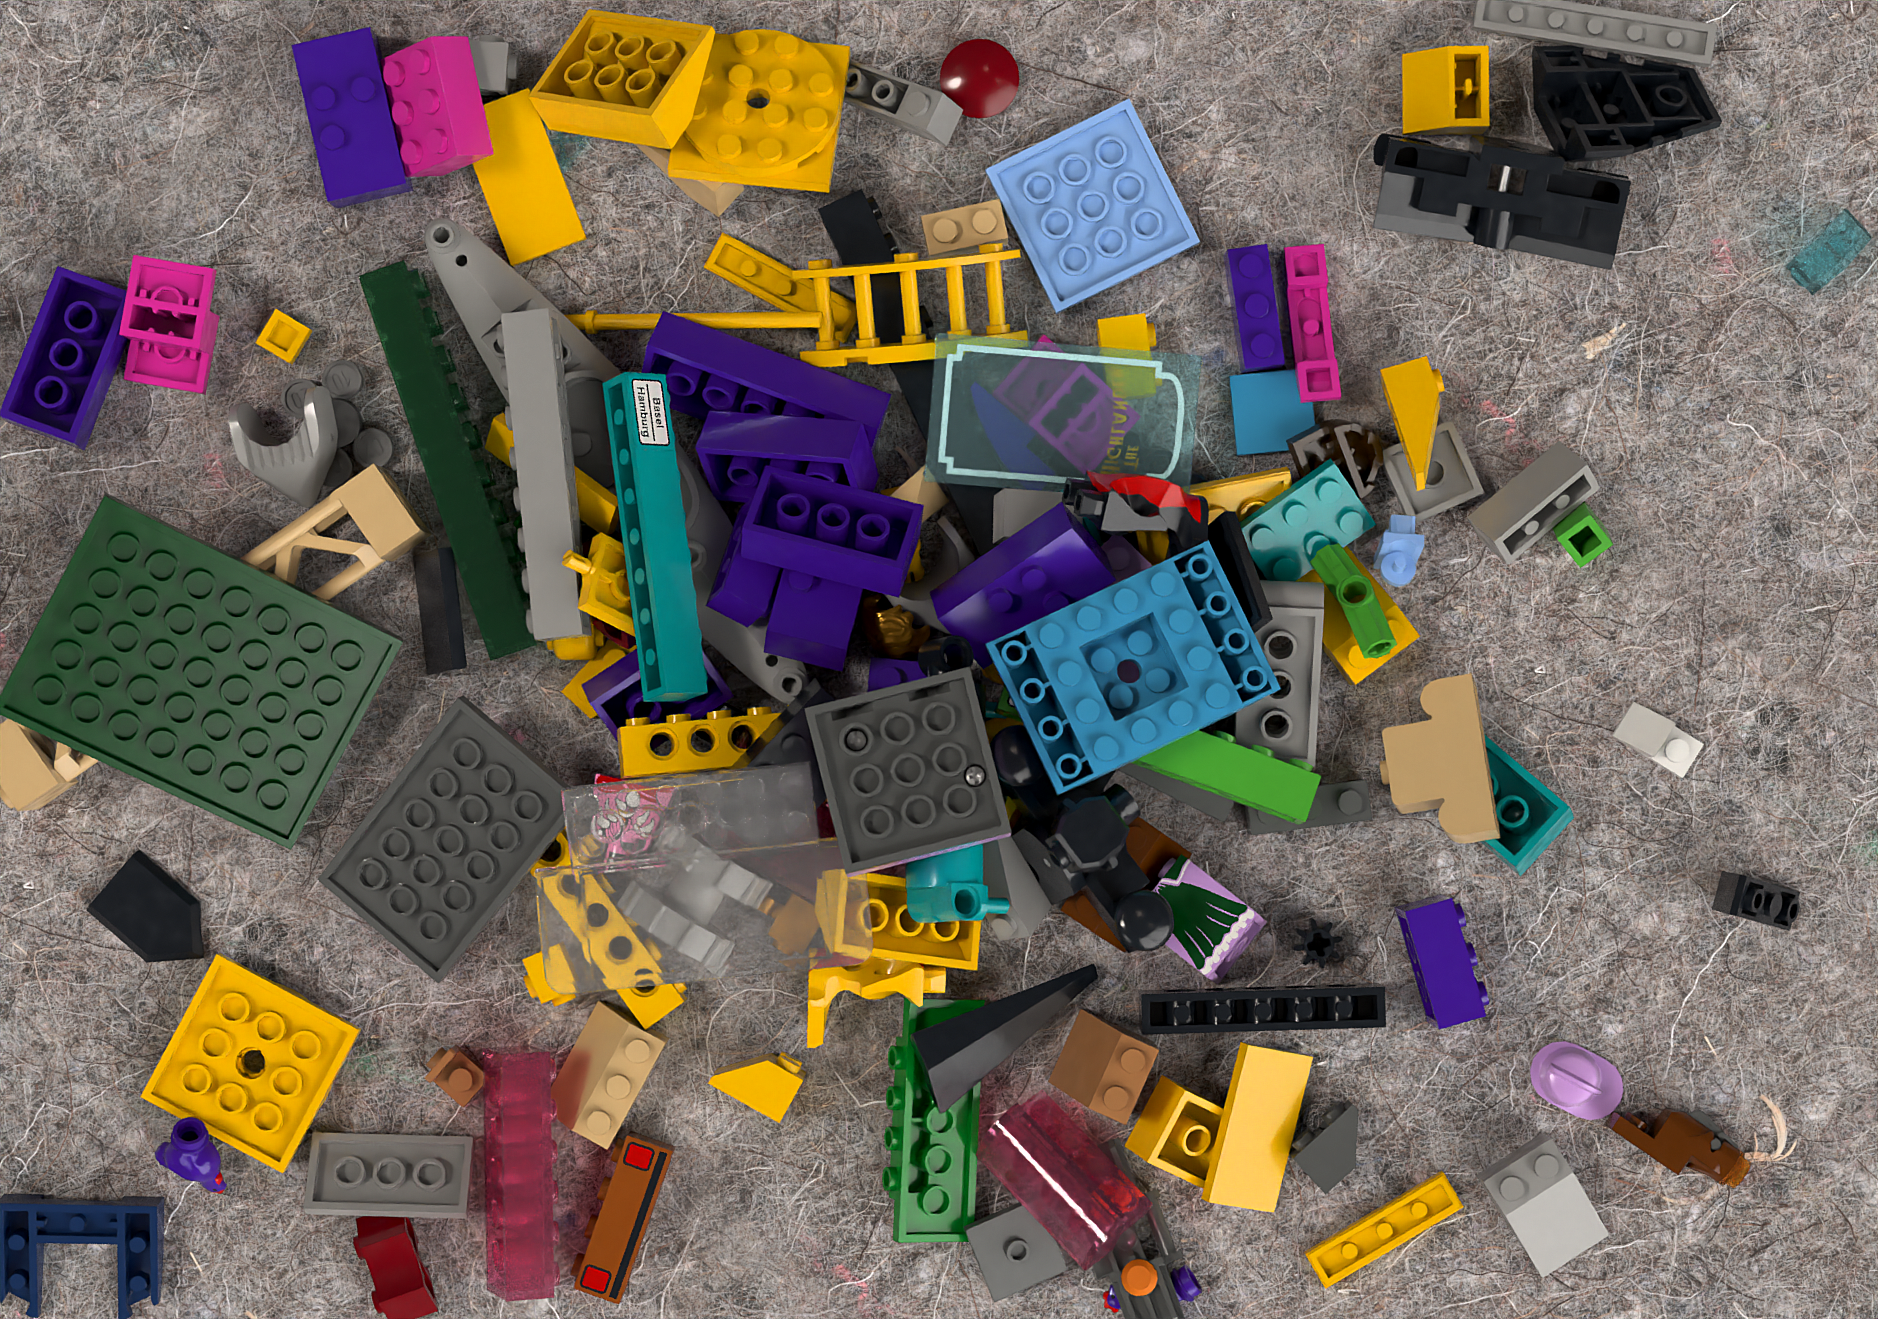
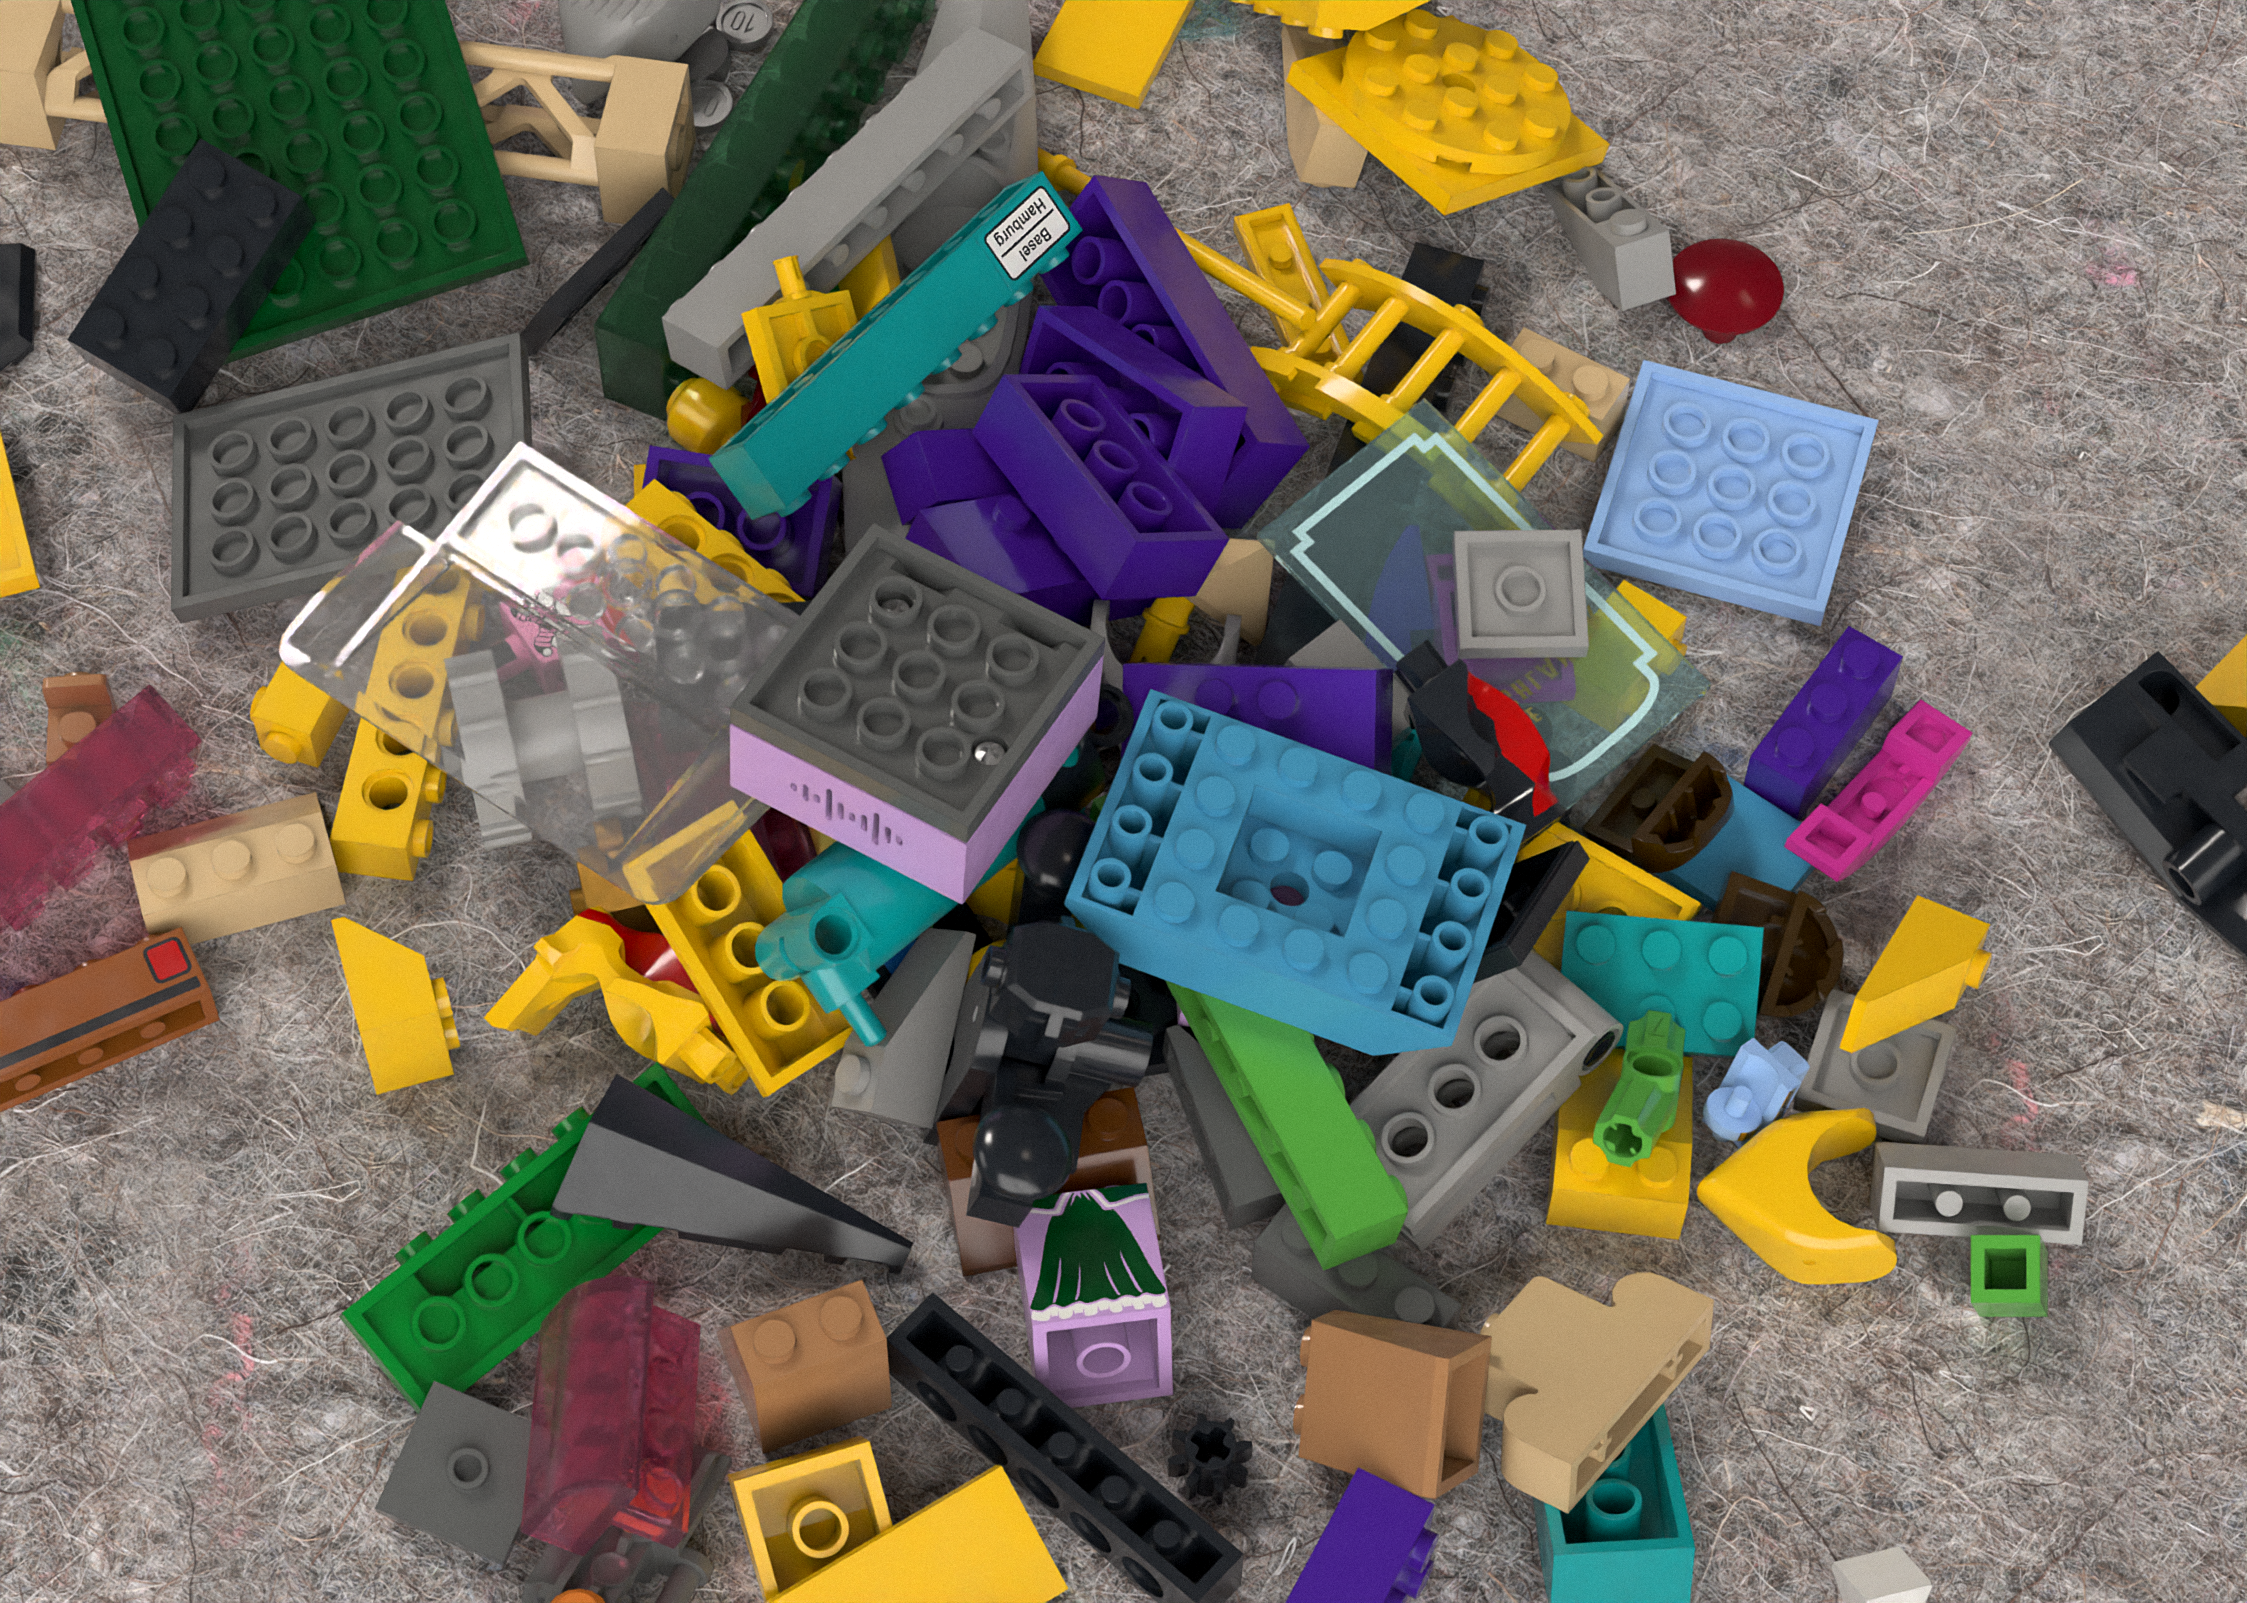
camera: 40 degrees right, 30 degrees down
none -> black brick [67,138,317,415]
none -> medium nougat slope [1293,1310,1492,1499]
none -> light grey plate [1452,529,1589,659]
none -> dark brown slope [1582,744,1735,873]
none -> yellow animal [1696,1108,1897,1285]

